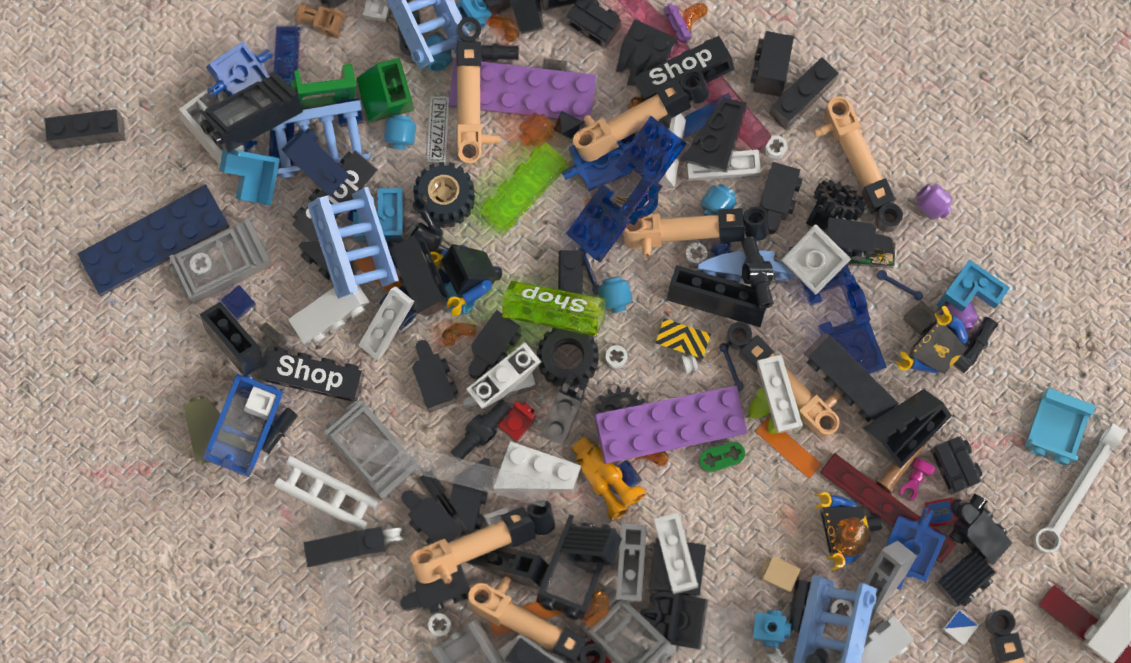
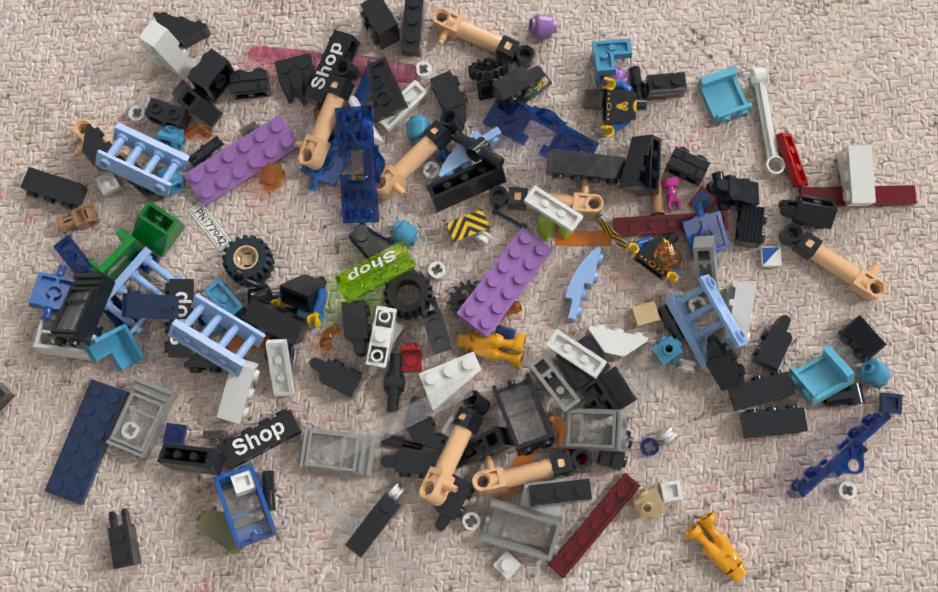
camera: 40 degrees left, 0 degrees up
white bar [274,456,379,530] -> none
dark azure head [384,115,416,150] -> none
light nougat piece [456,17,500,164] -> none
clear neon green brick [481,142,567,236] -> none
black slope [553,111,583,140] -> none
black brick [561,523,622,566] -> none
medium lavender axle [663,3,691,43] -> none
clear orange arm [682,3,708,33] -> none
green beam [699,442,745,473] -> none
white tile [781,225,851,295] -> none
dark blue hinge [877,270,923,301] -> none
none -> black hinge [107,508,141,569]
none -> light blue slope [564,247,603,323]
none -> white slope [587,324,648,359]
none -> sticker [597,206,640,250]
none -> black brick [644,72,687,100]
none -> red tile [775,133,809,188]
none -> black hinge [778,194,838,230]

